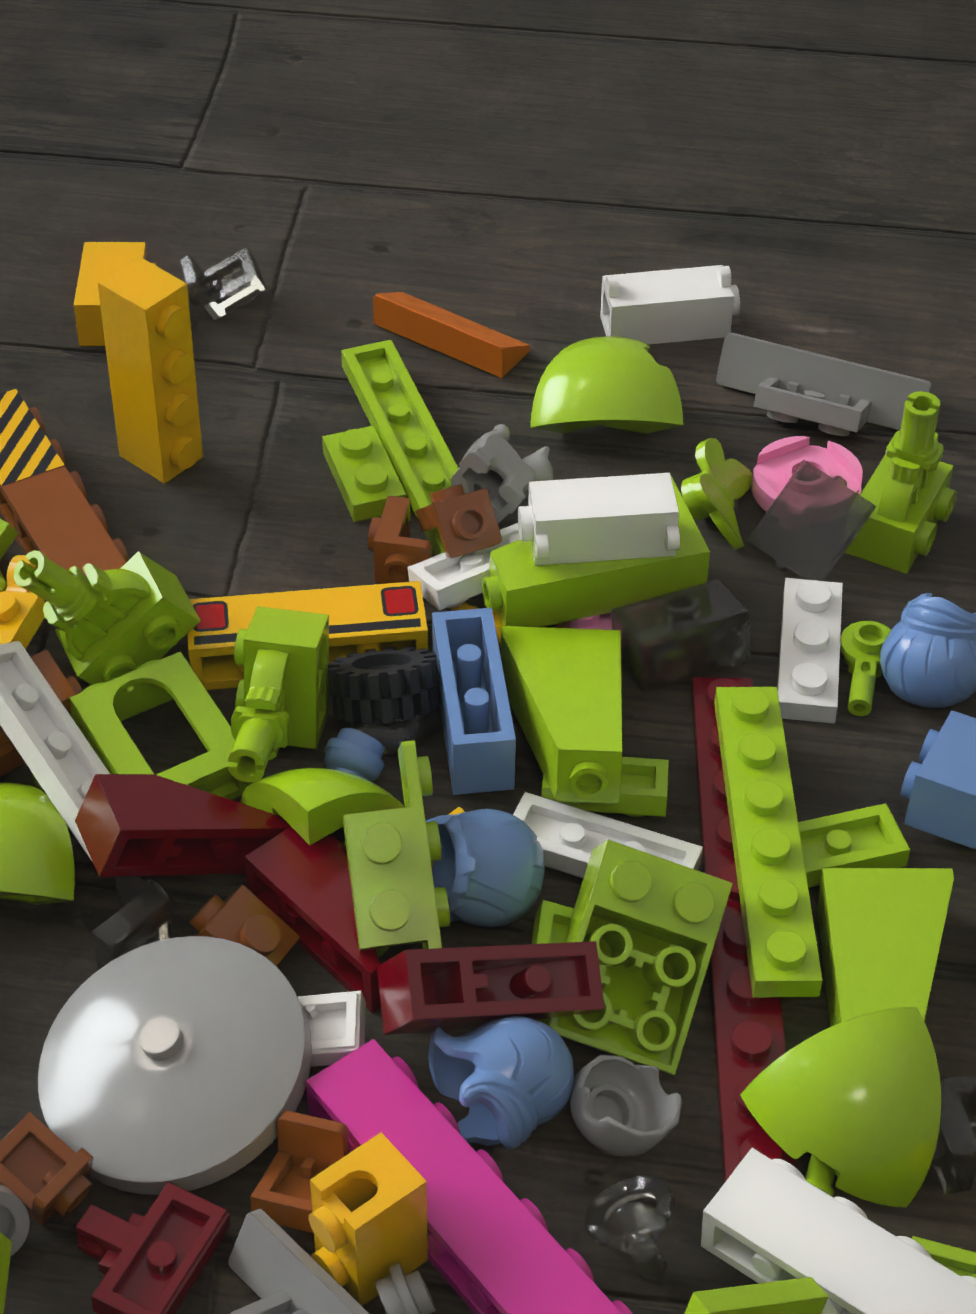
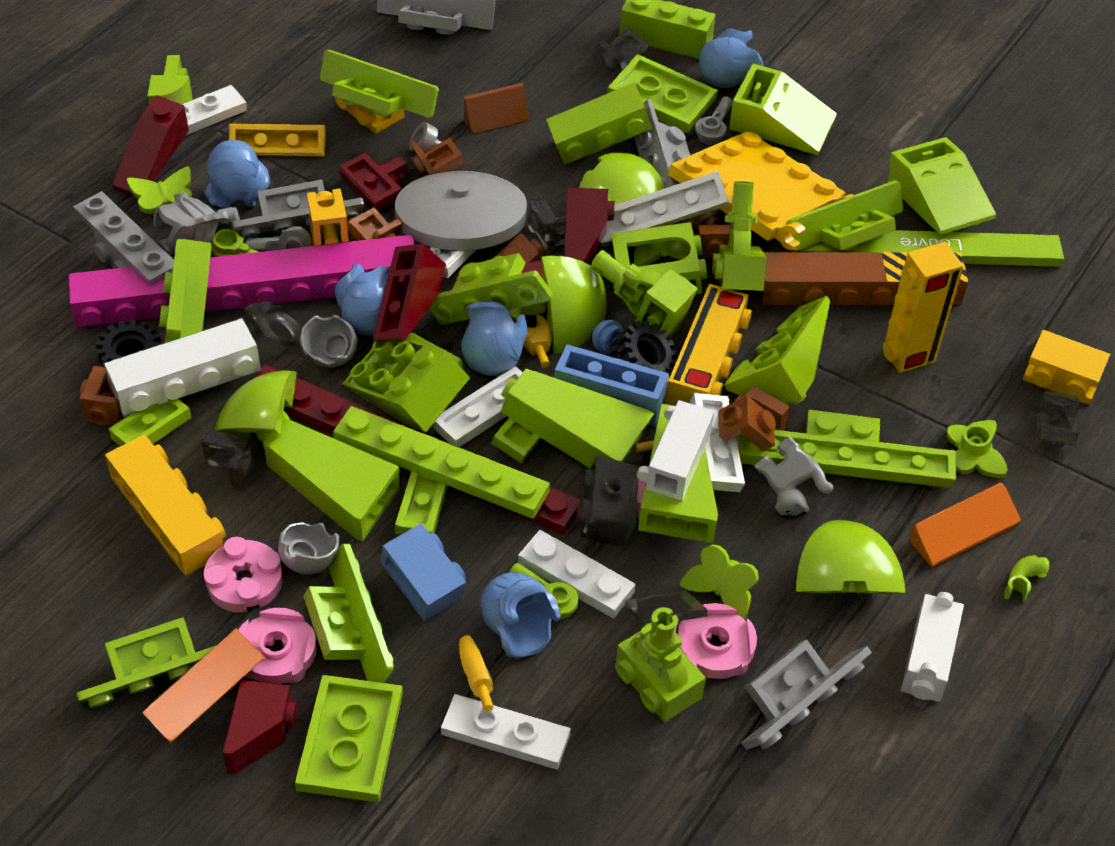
camera: 115 degrees right, 5 degrees up
none -> lime wedge [724,296,830,406]
none -> lime animal [947,420,1008,479]
none -> lime arm [1004,555,1049,602]

